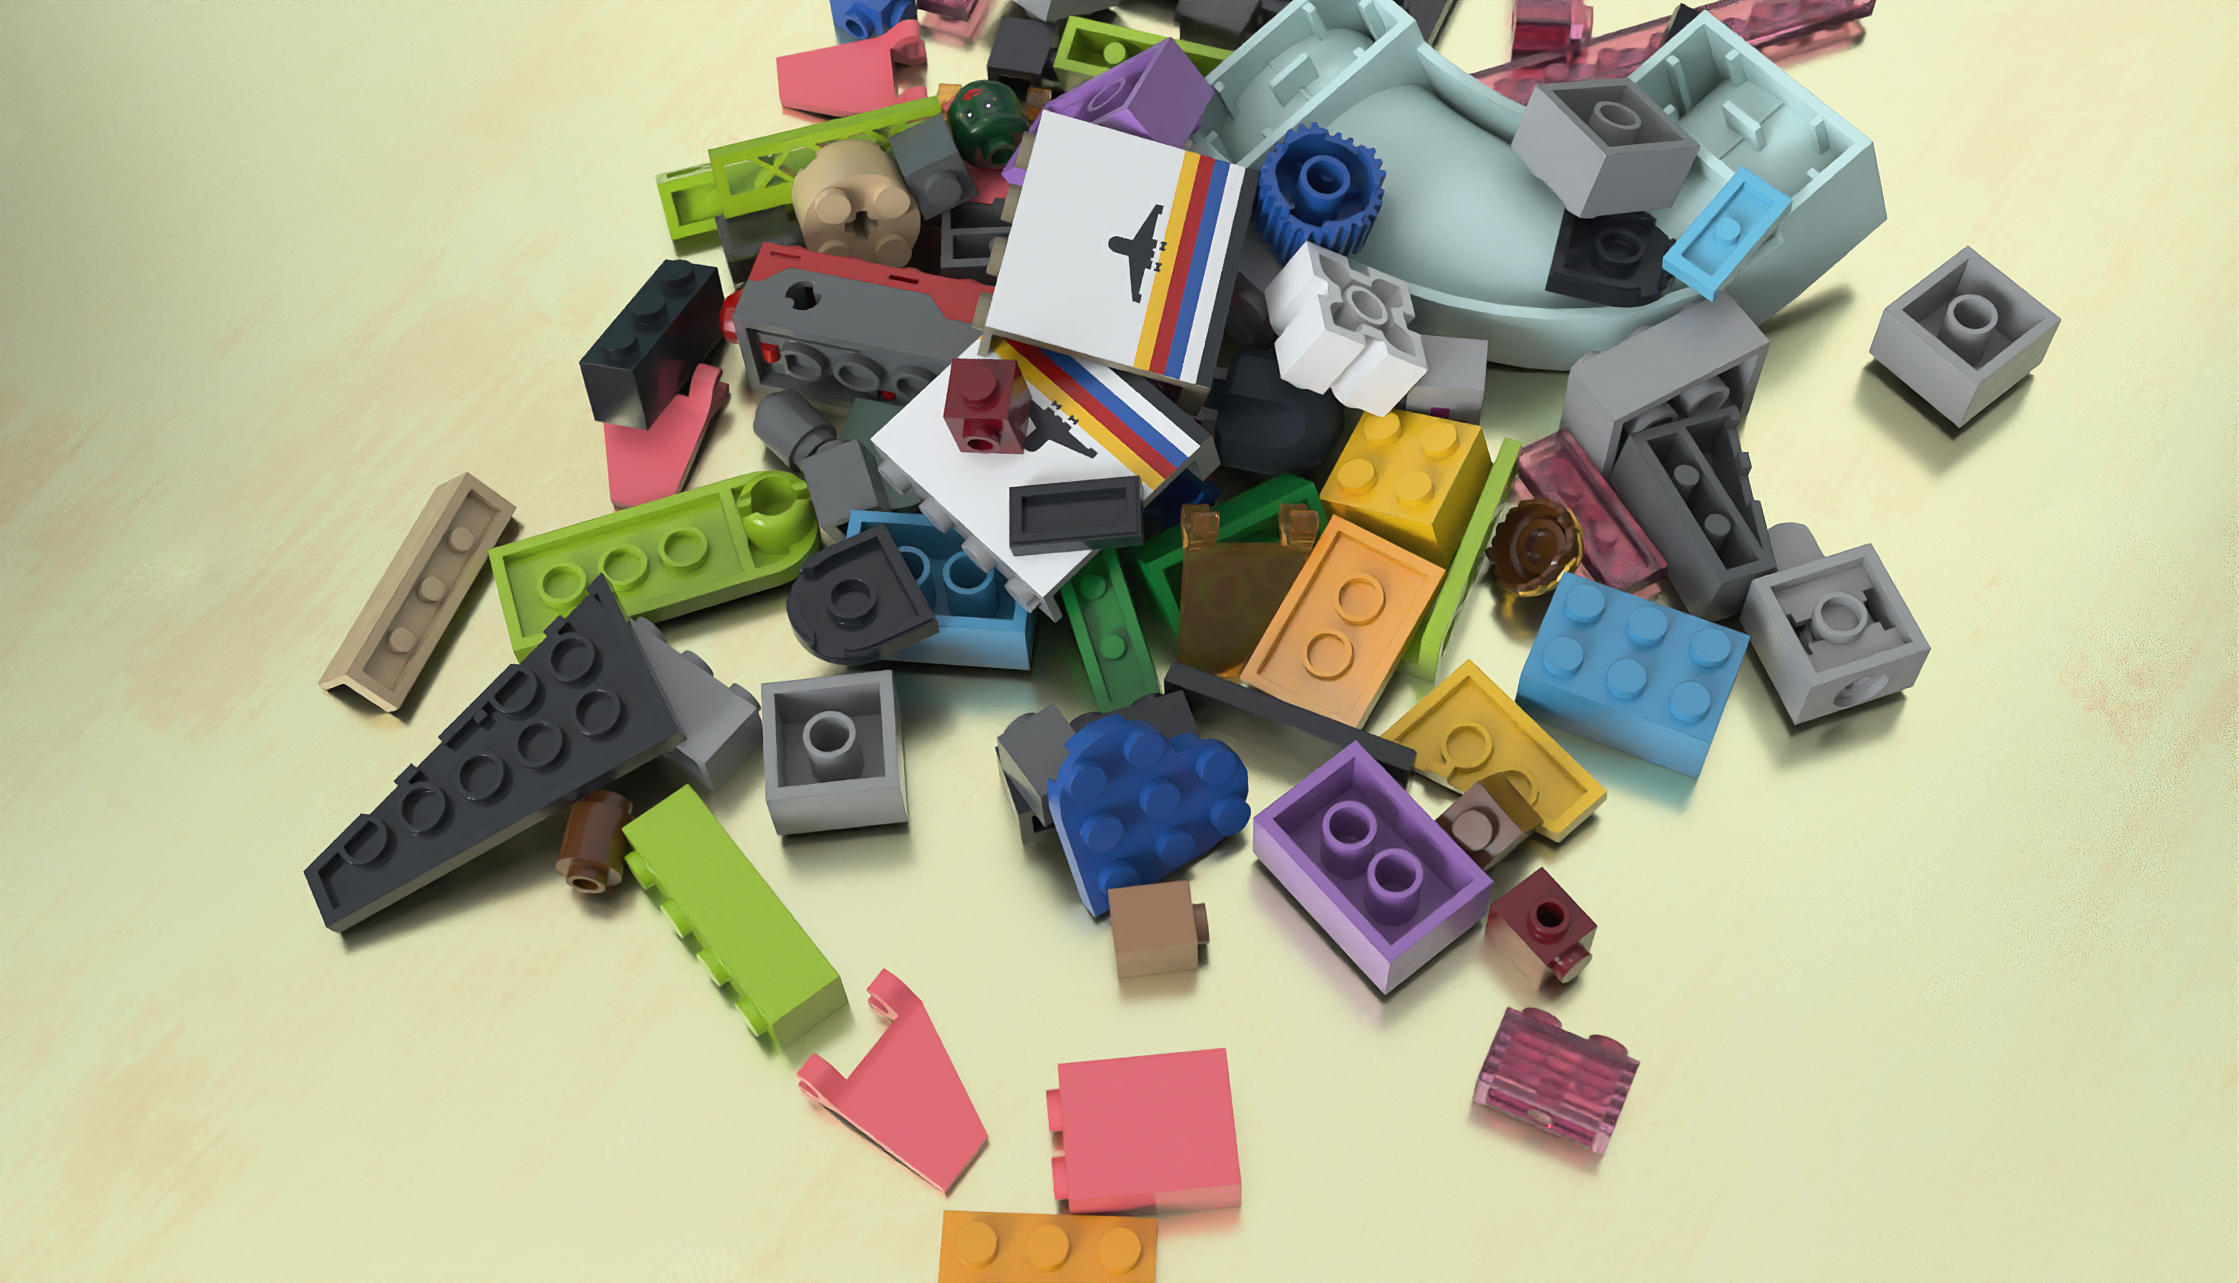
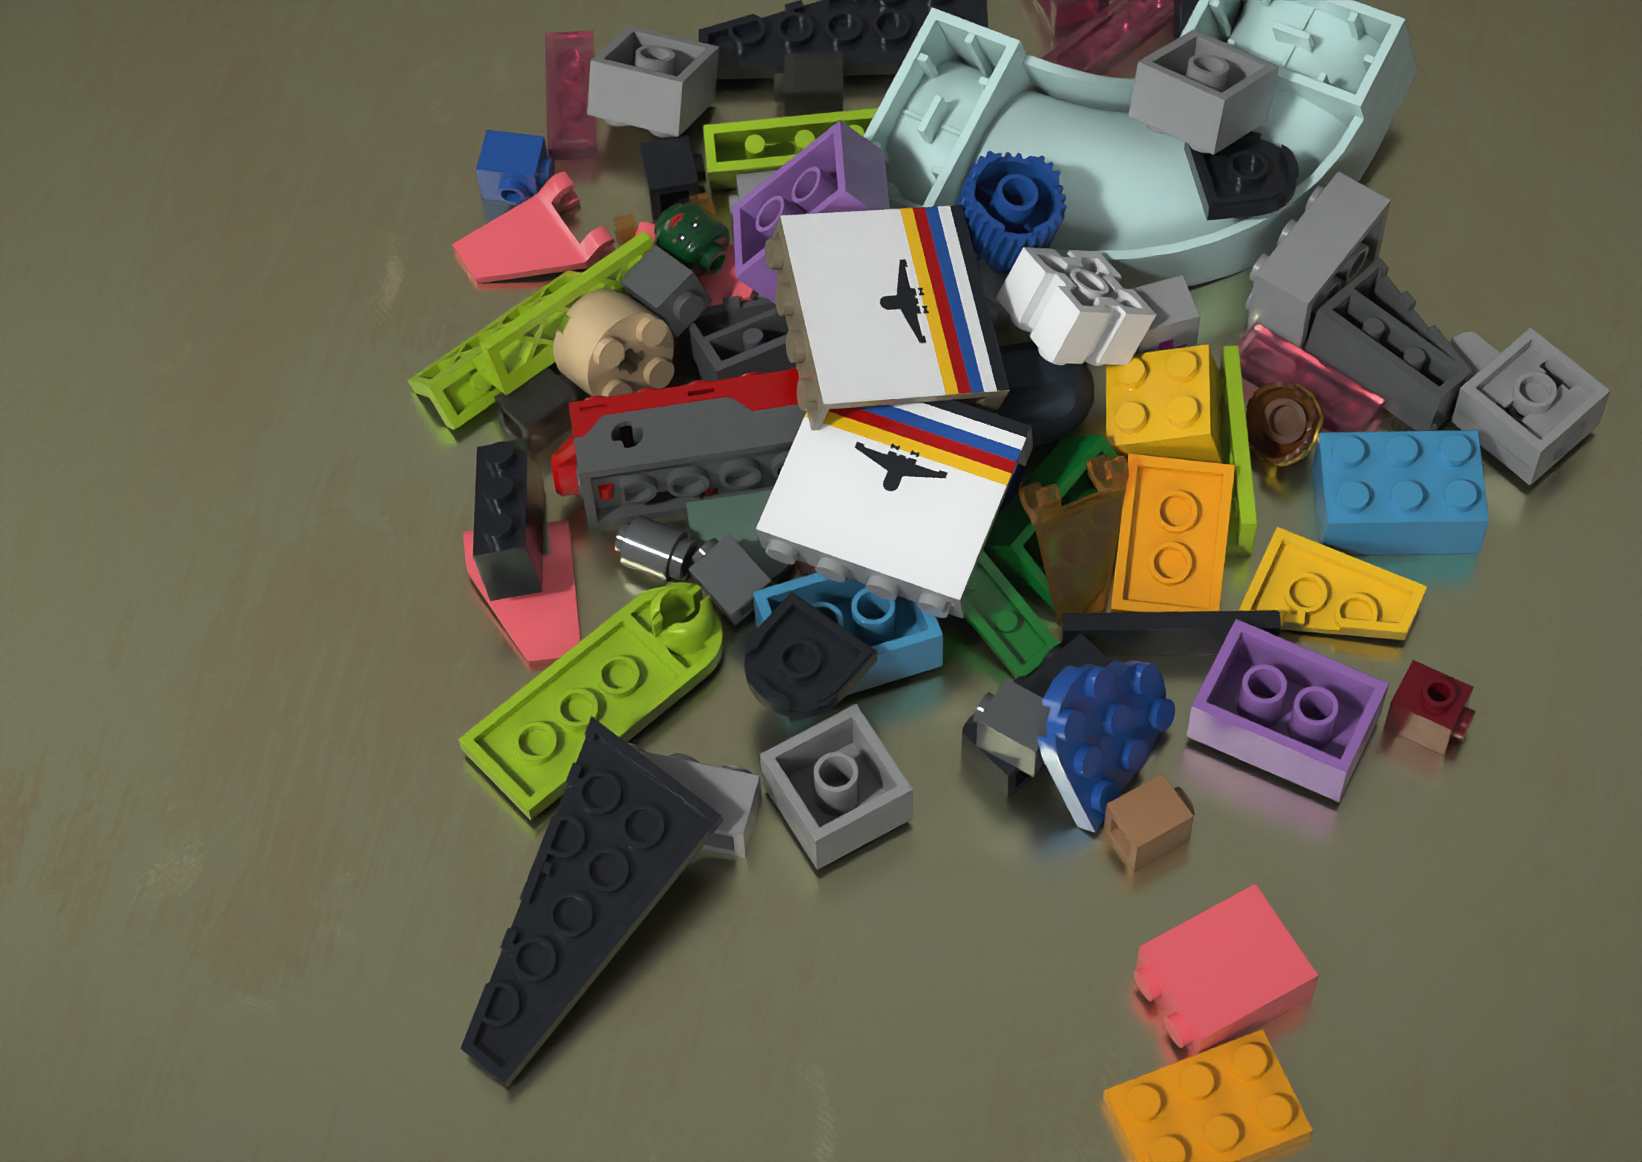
camera: 25 degrees left, 0 degrees up
tan panel [318,472,517,713] -> none
reddish brown brick [556,789,635,893] -> none
lime brick [622,783,849,1049] -> none
coral flag [796,968,988,1194] -> none
dark red brick [943,358,1032,454] -> none
black tile [1009,475,1144,556] -> none
reddish brown brick [1434,771,1544,871] -> none
clear pink brick [1472,1006,1641,1154] -> none
medium azure plate [1662,166,1793,303] -> none
light grey brick [1869,245,2062,428] -> none

